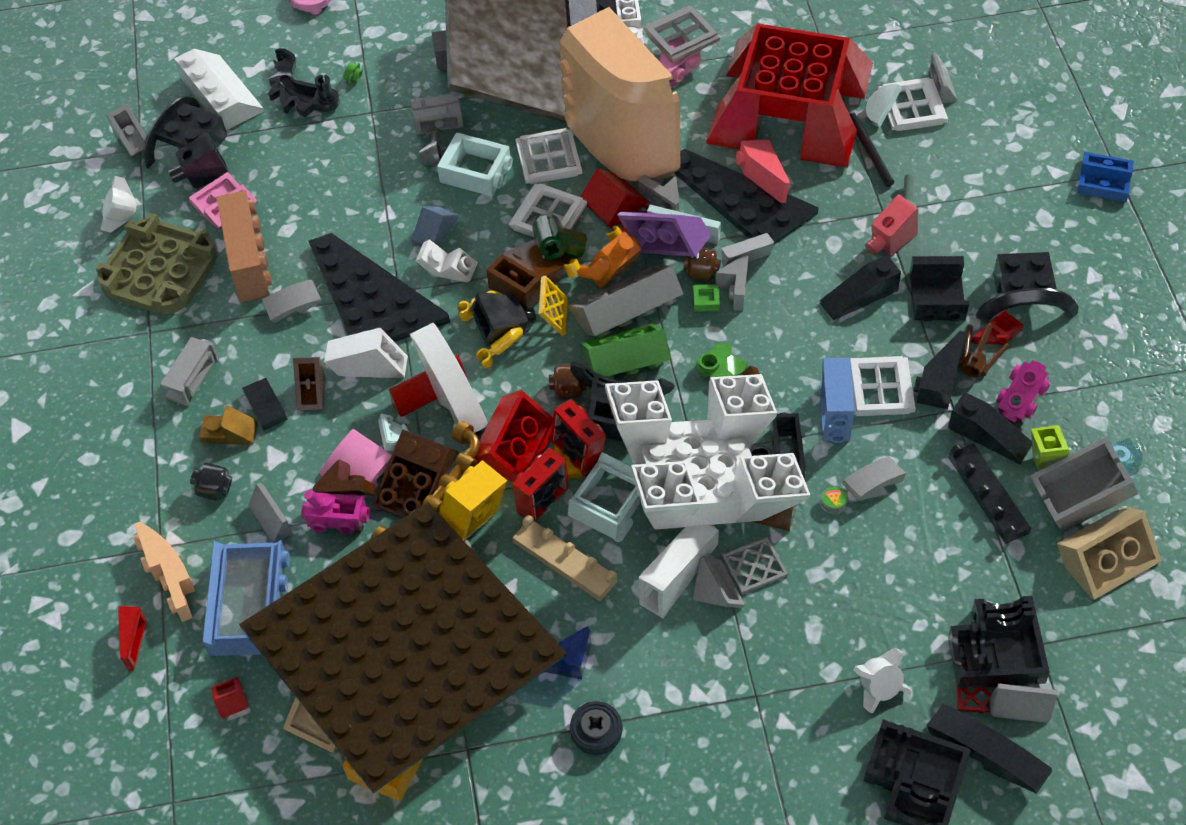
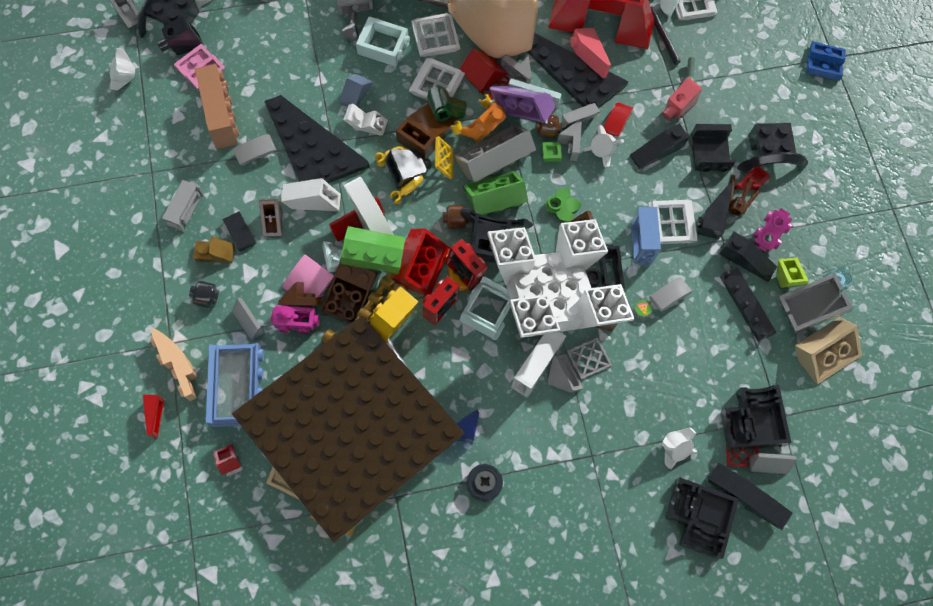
camera: 10 degrees left, 15 degrees up
olive tile [96,214,217,314] -> none
tan hinge [512,515,617,601] -> none
none -> bright green slope [341,226,405,274]
none -> white piece [583,125,624,167]
none -> red slope [604,102,634,137]

